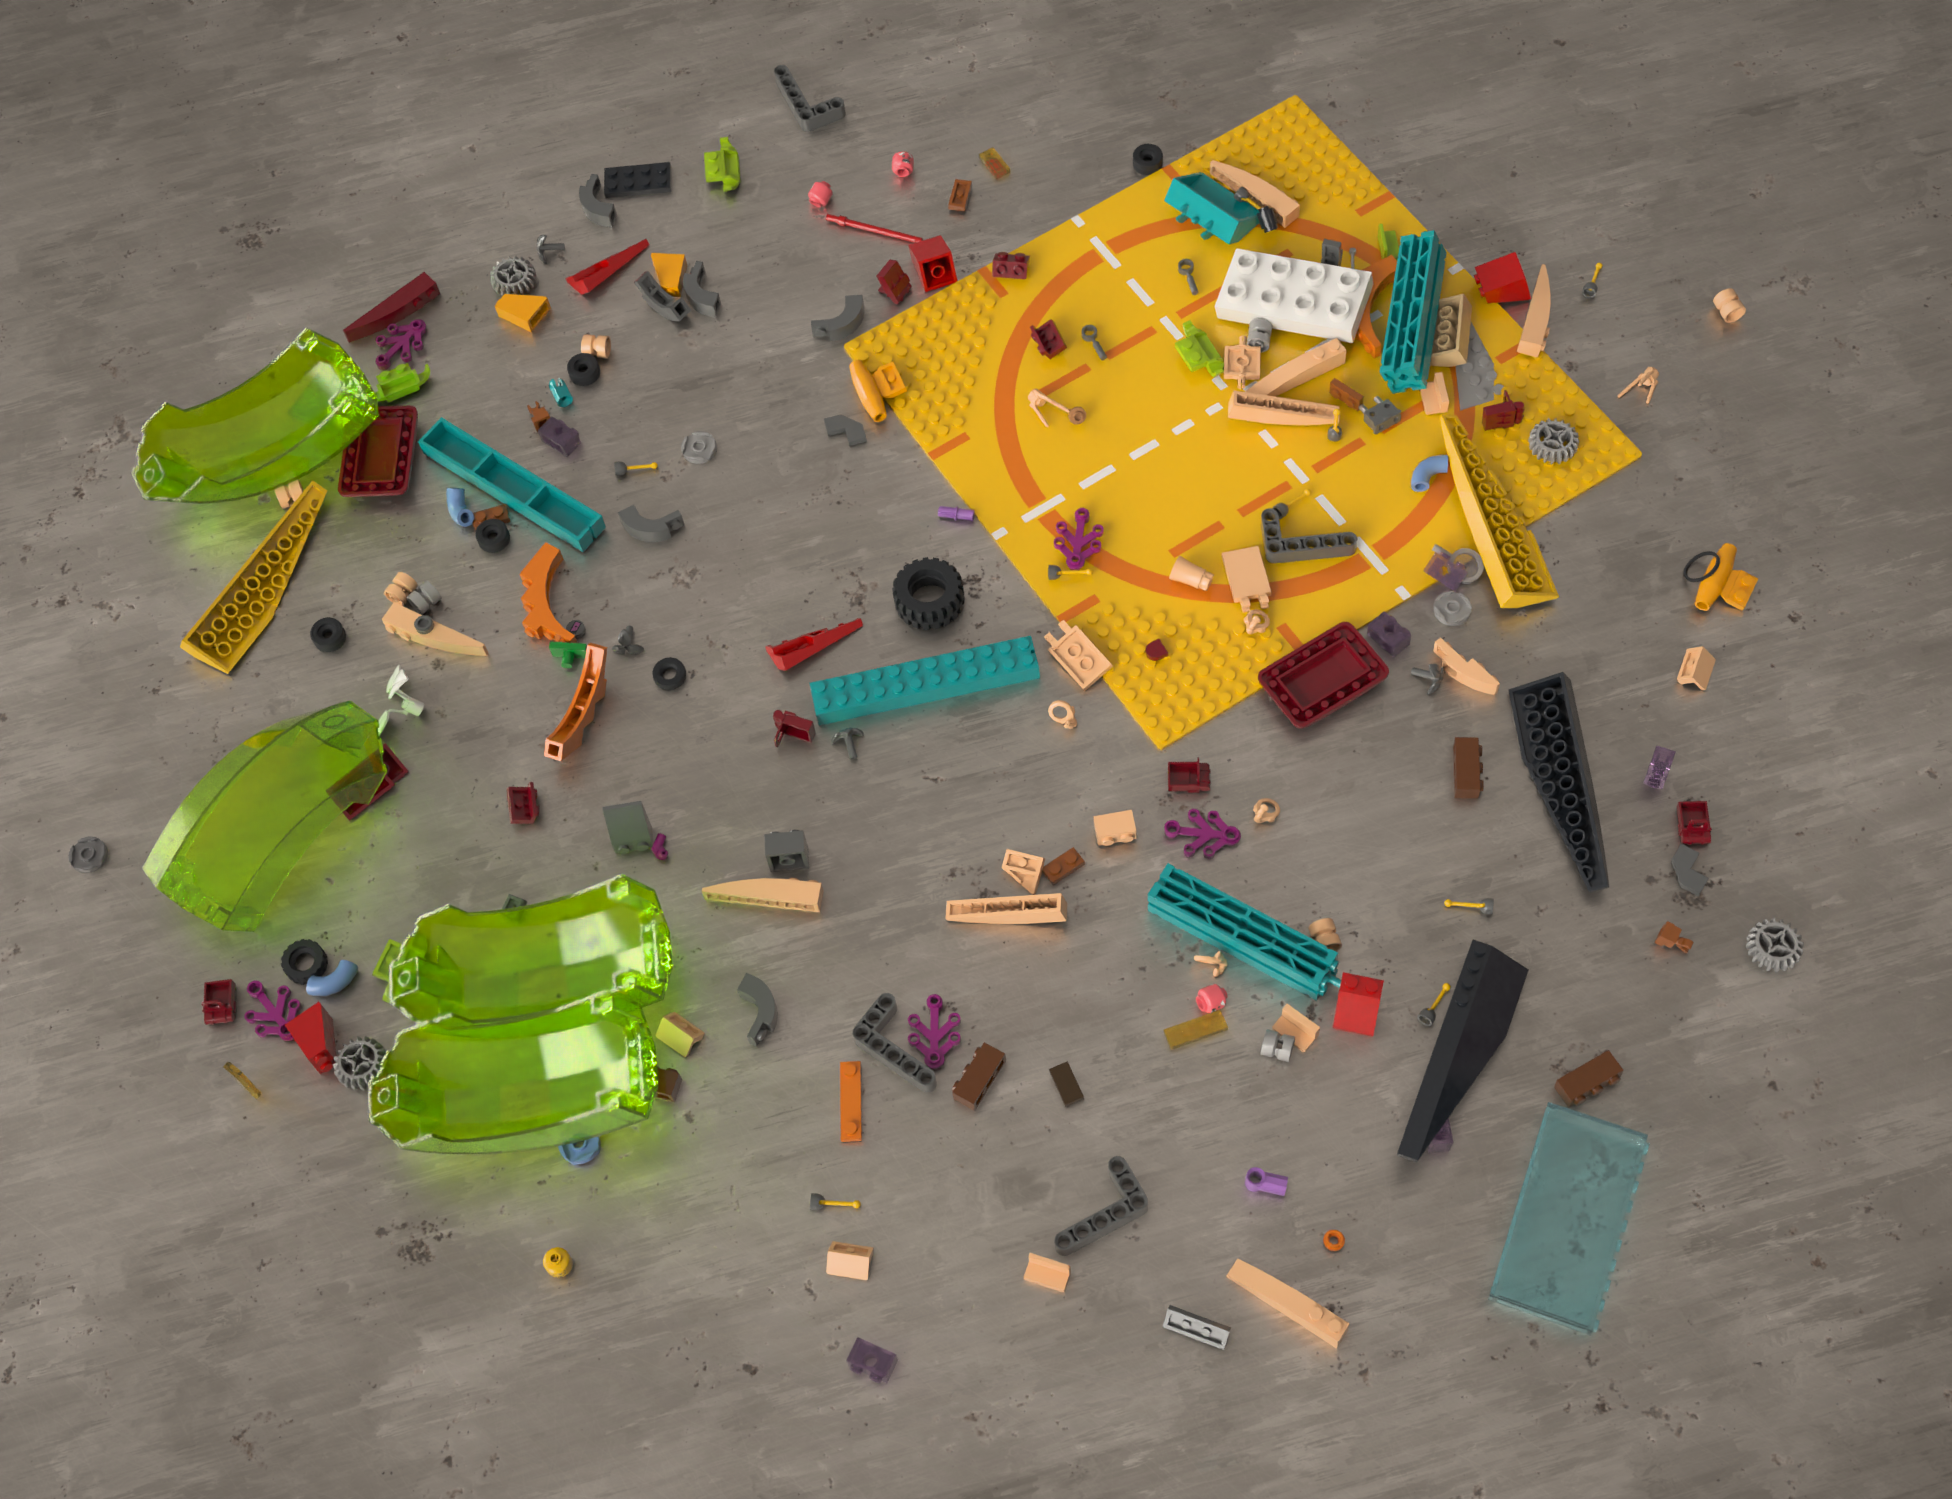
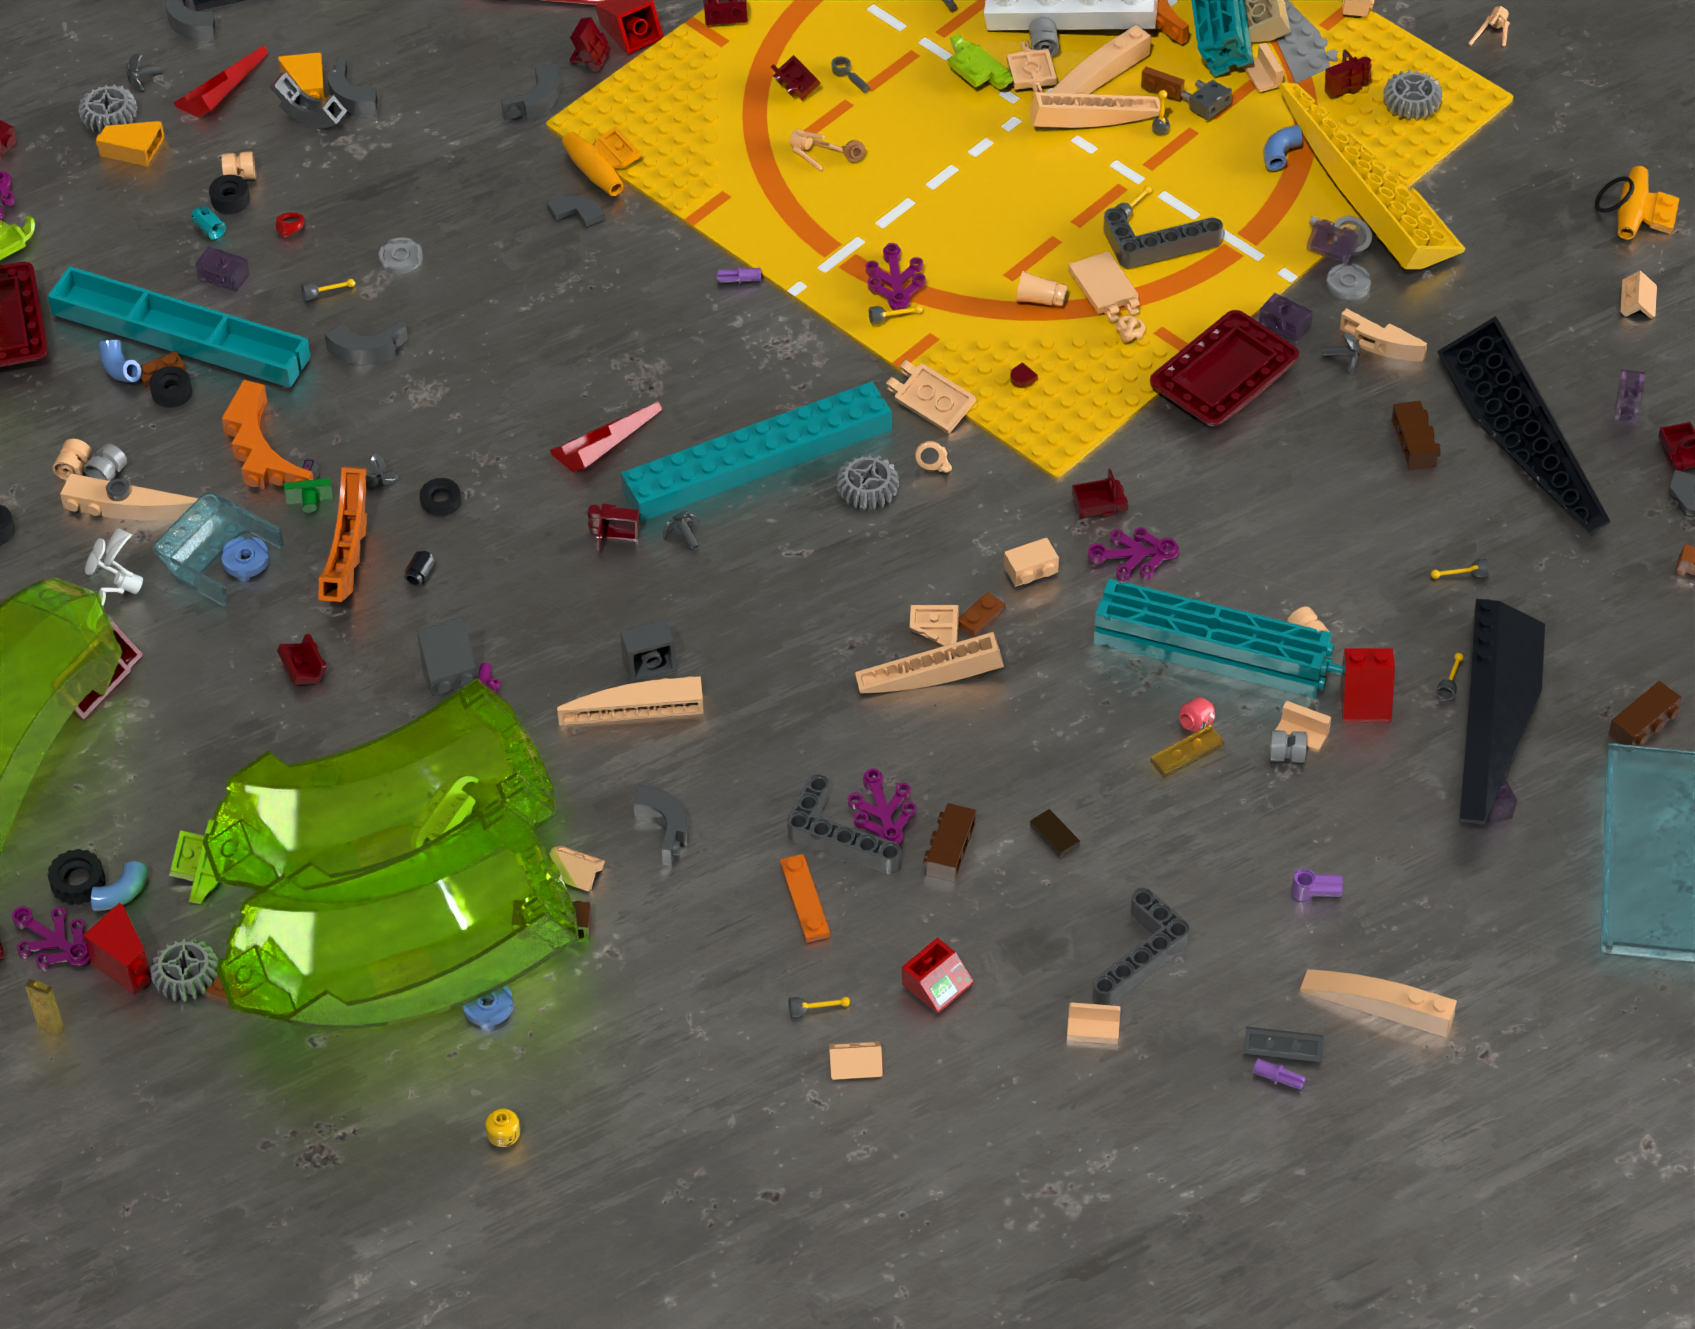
camera: 20 degrees left, 10 degrees down
dark orange piece [527,401,553,433] -> none
clear purple brick [846,1337,898,1383] -> none
black tyre [892,557,965,630] -> none
light nougat piece [1194,951,1228,977] -> none
light nougat piece [1253,798,1280,823] -> none
orange plate [1323,1230,1345,1251] -> none
none -> clear light blue windscreen [153,493,284,606]
none -> medium blue plate [221,537,269,581]
none -> red piece [275,212,305,238]
none -> black brick [404,551,436,587]
none -> lime plate [410,775,479,859]
none -> light grey gear [837,454,899,510]
none -> red slope [901,937,974,1014]
none -> medium lavender axle [1253,1058,1305,1090]

